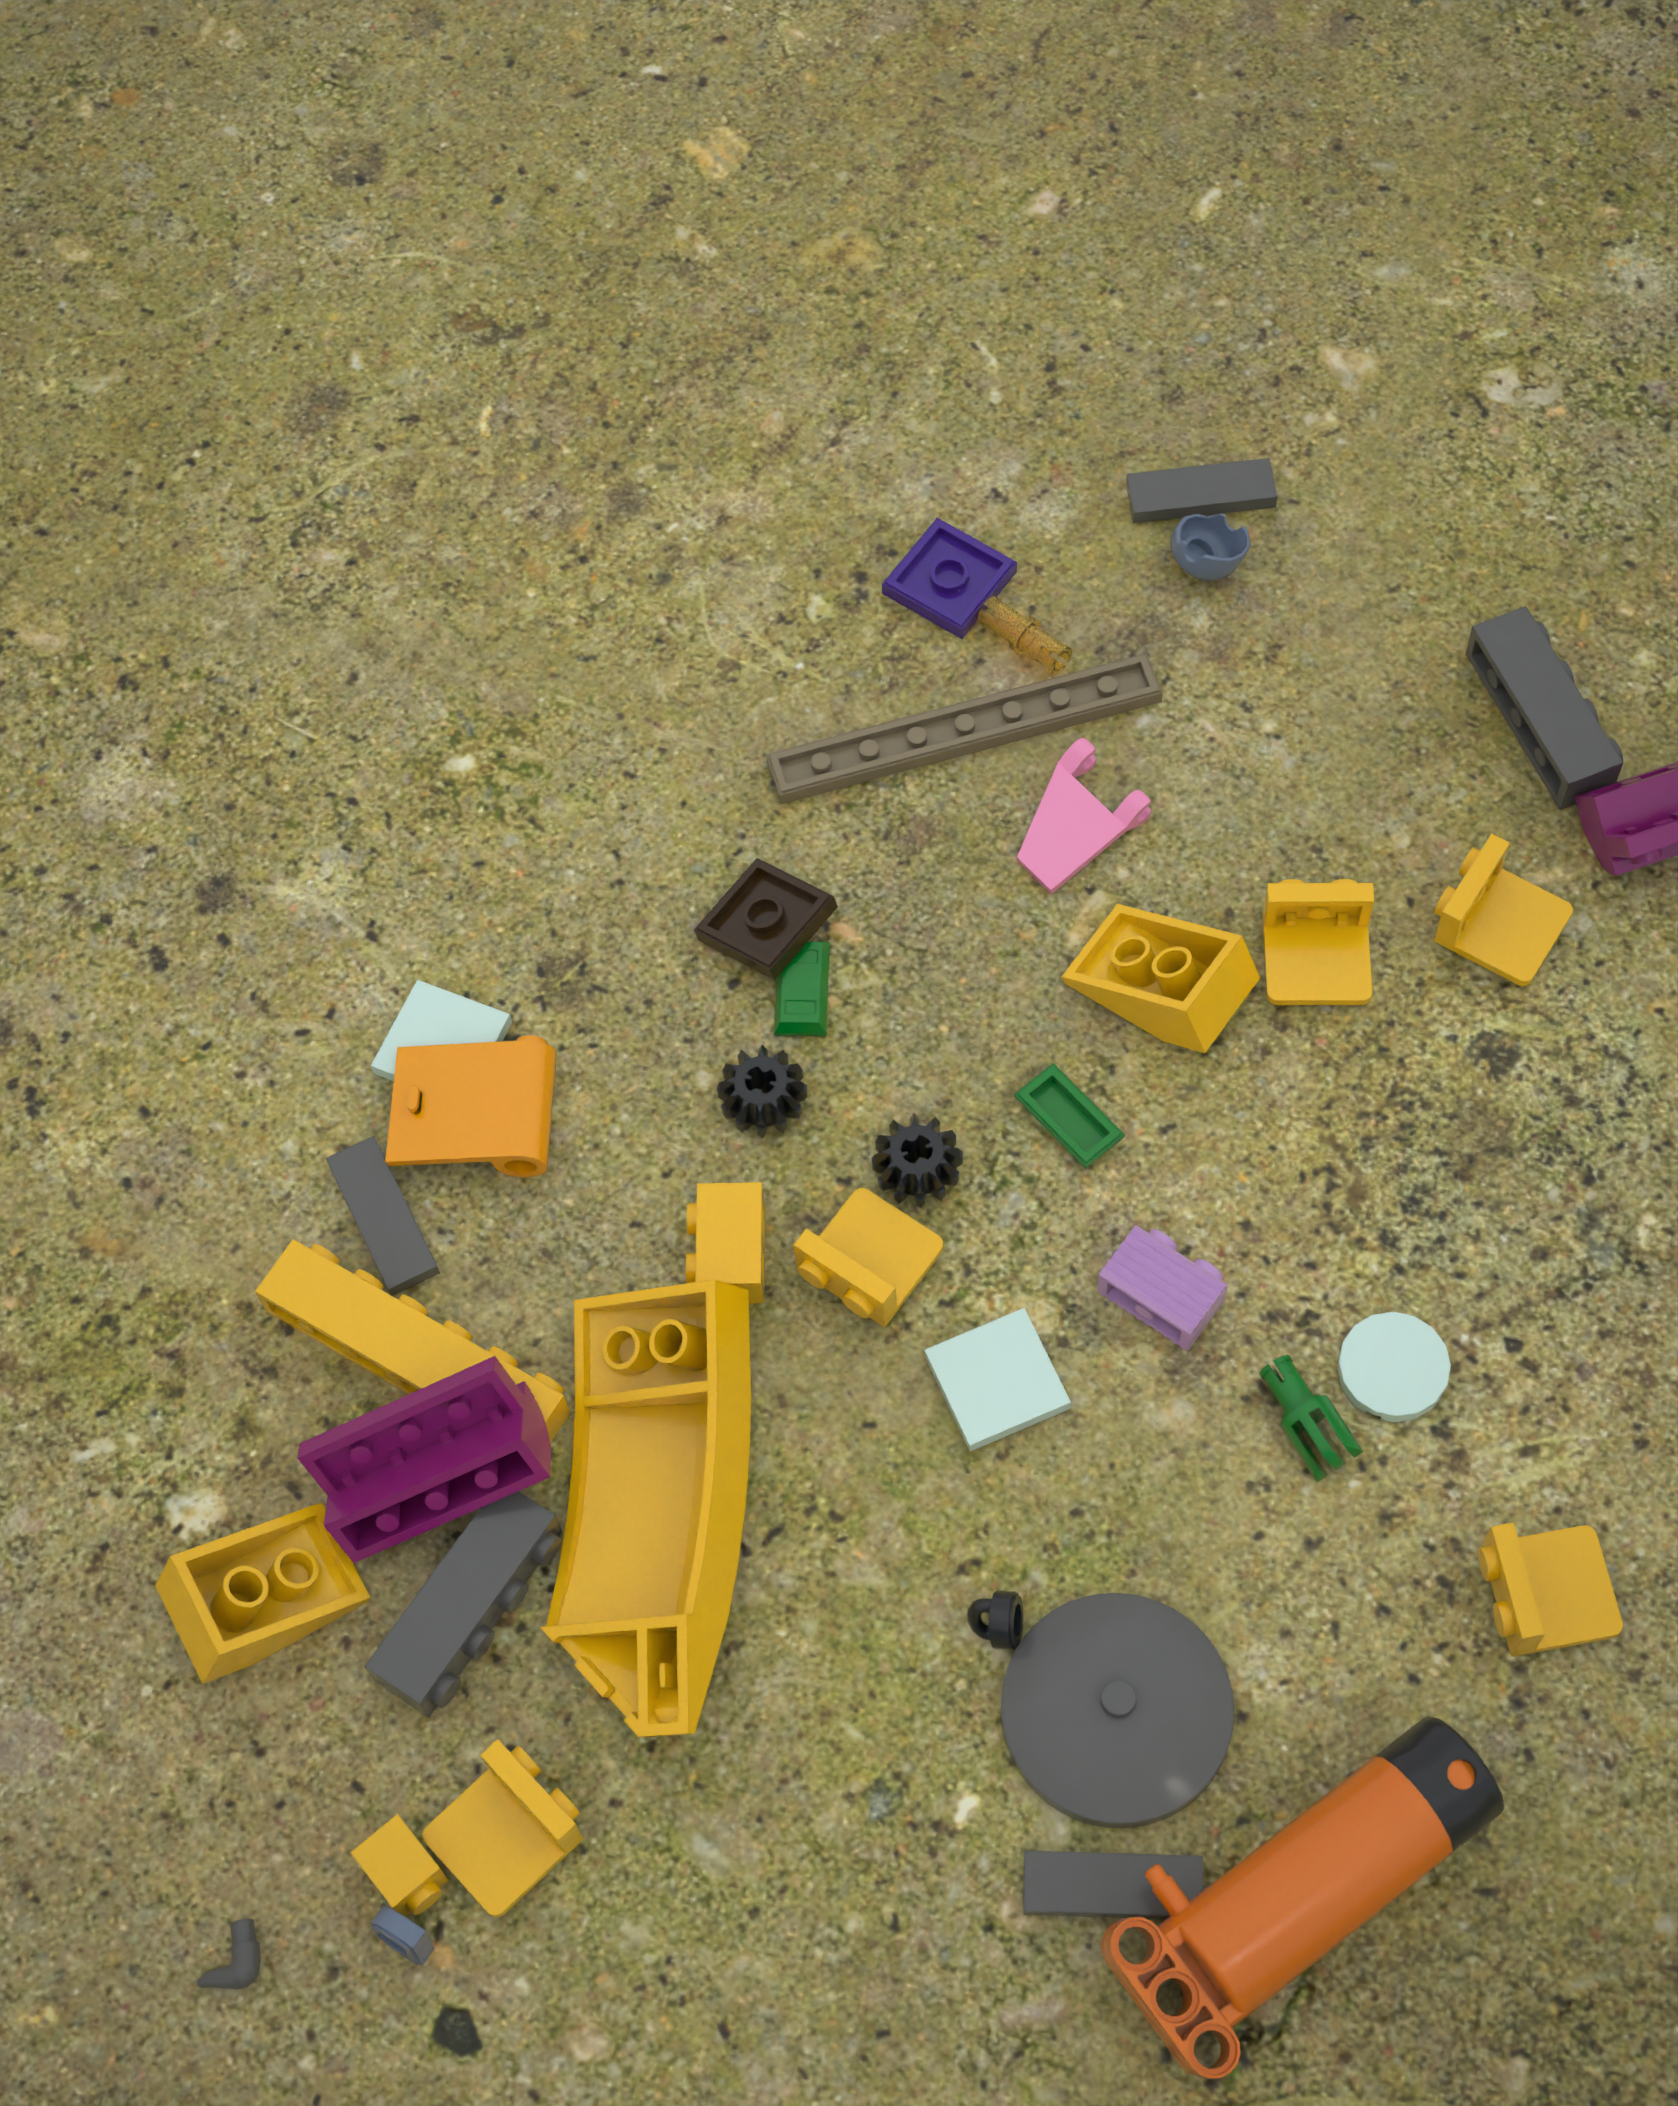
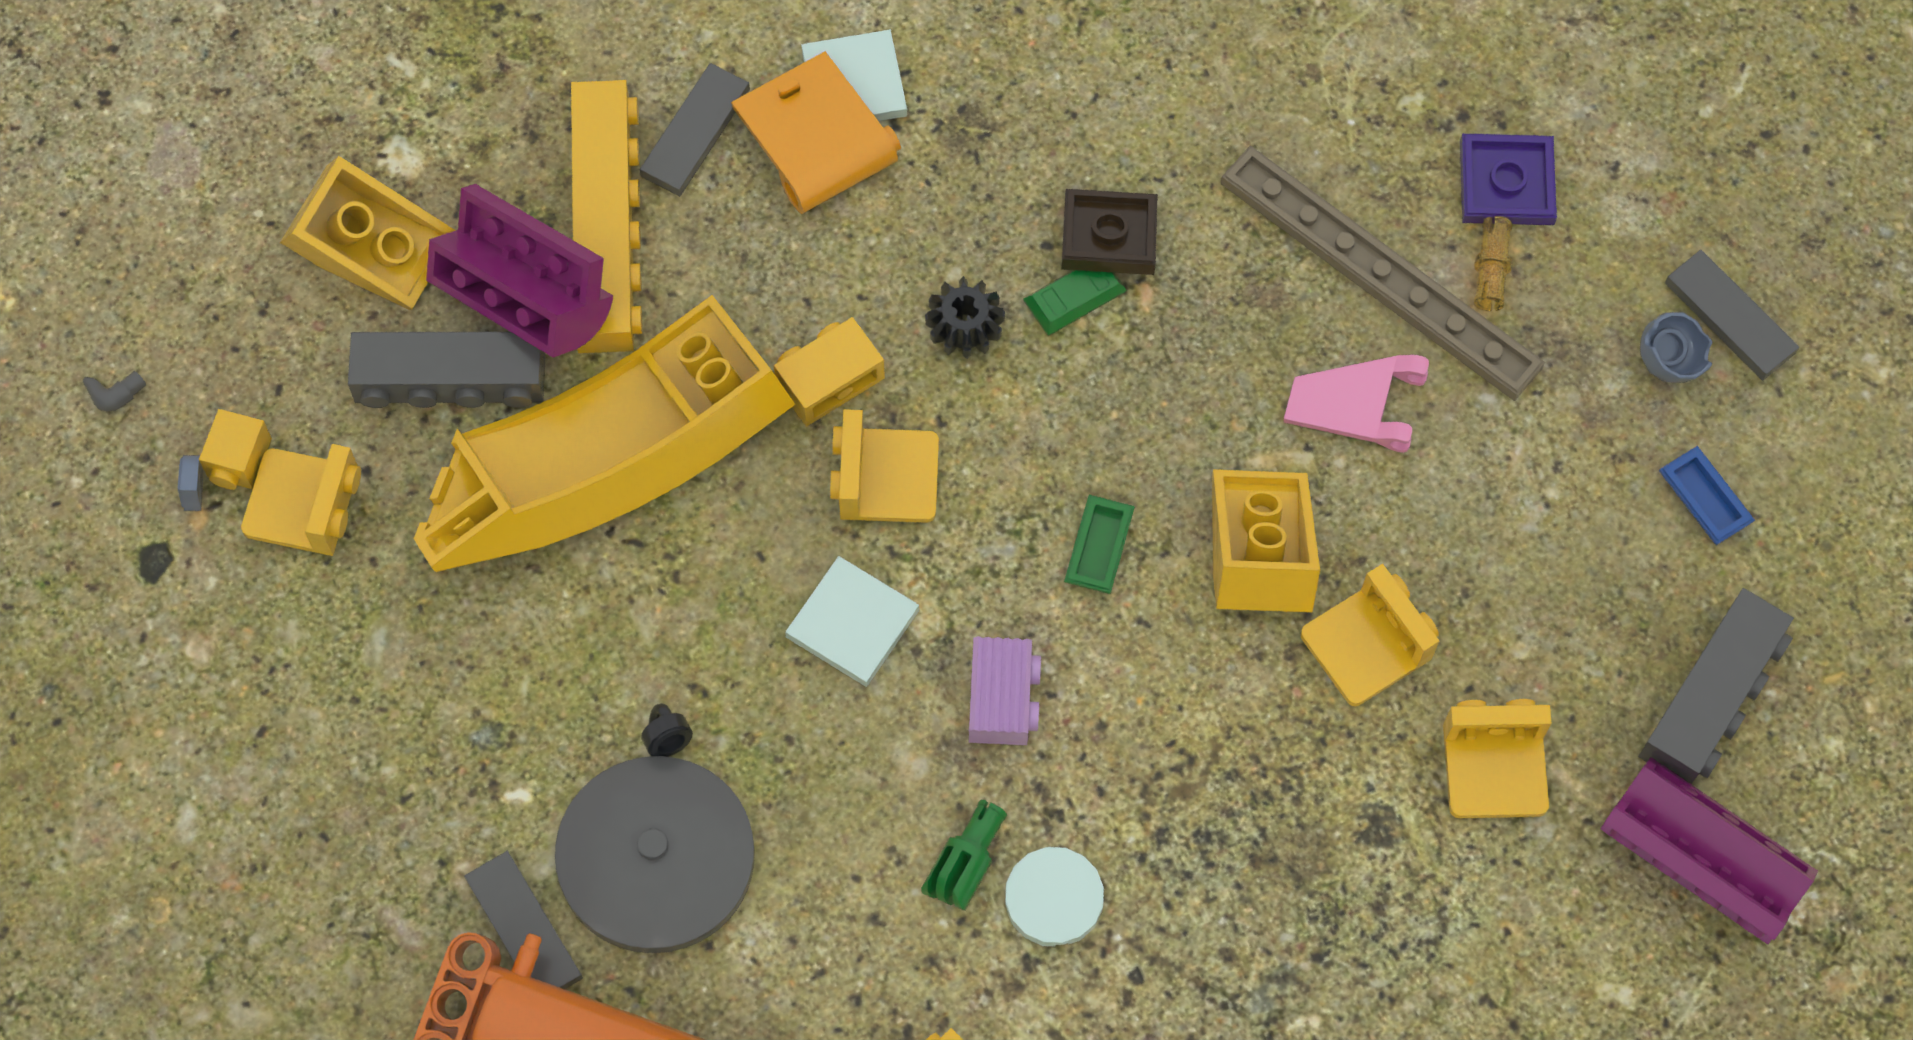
camera: 50 degrees right, 5 degrees up
black gear [871,1113,963,1208] -> none
none -> blue tile [1659,446,1755,546]

